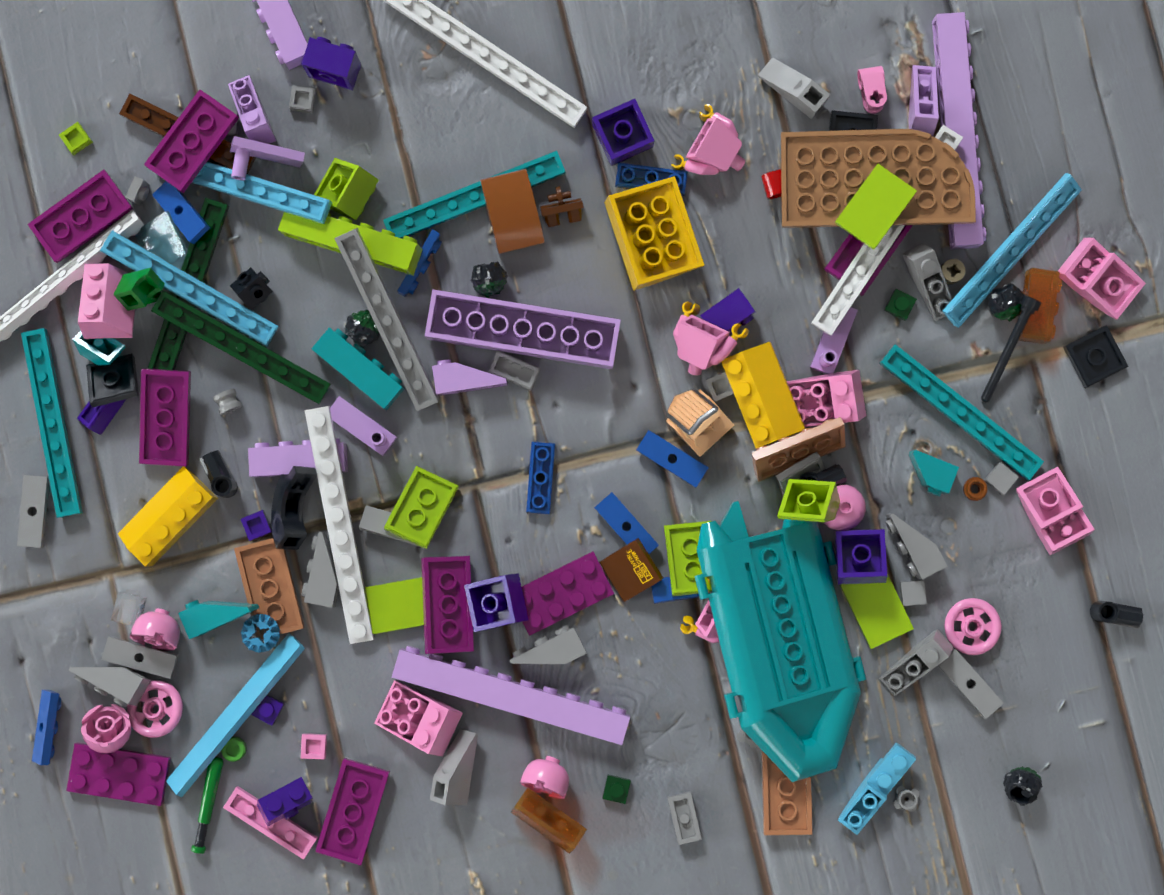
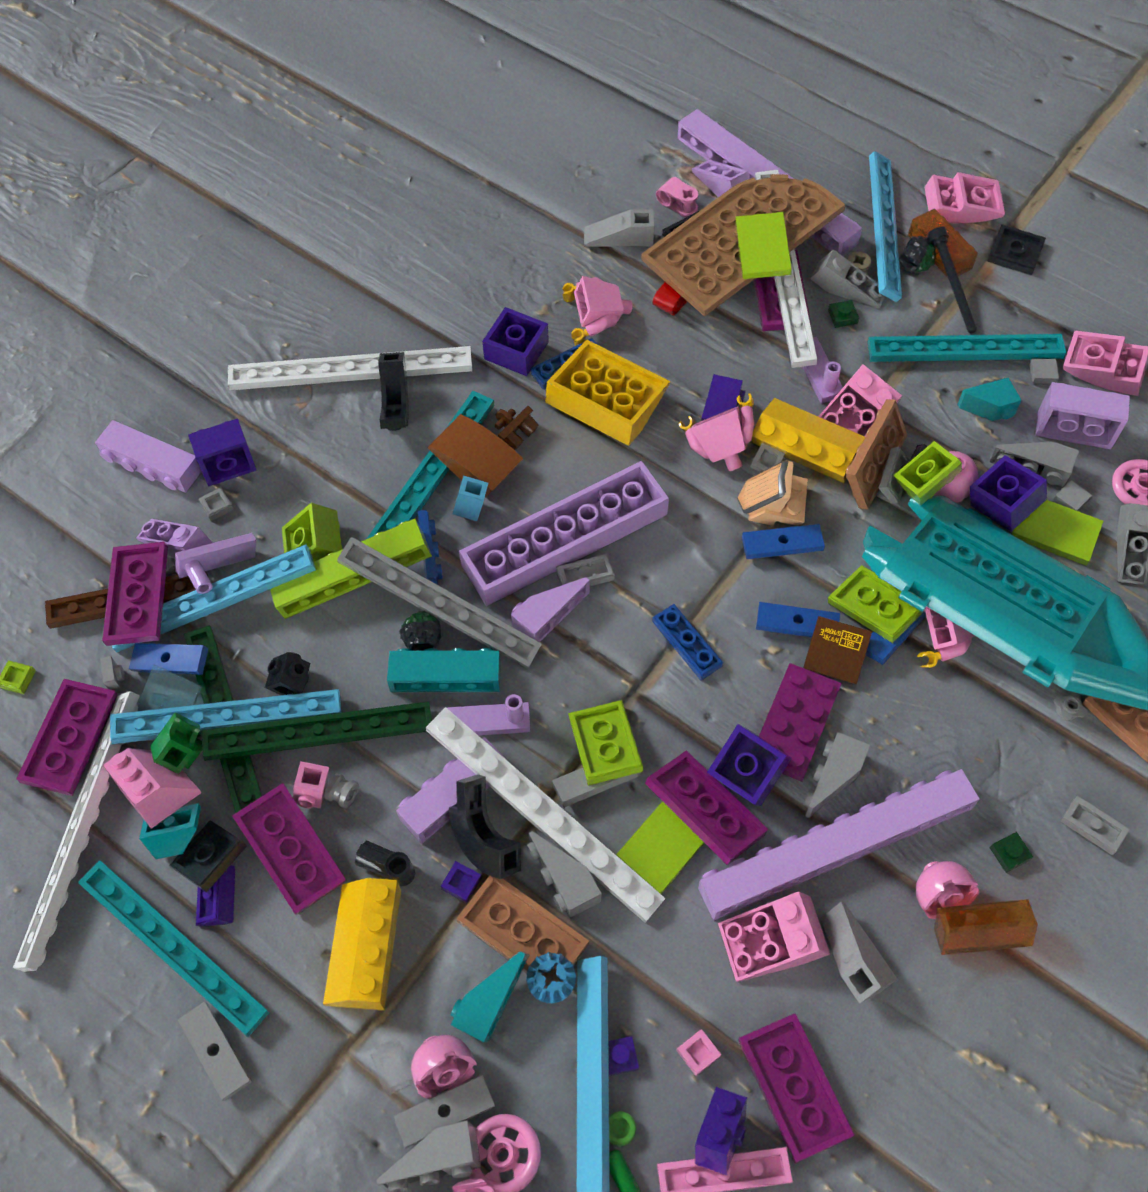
camera: 35 degrees left, 25 degrees down
black piece [470,261,508,298] -> none
dark orange plate [963,477,987,501] -> none
none -> bright pink brick [293,761,329,809]
none -> black arch [378,352,409,431]
none -> medium azure brick [452,476,488,521]
none -> lavender brick [1035,382,1130,450]

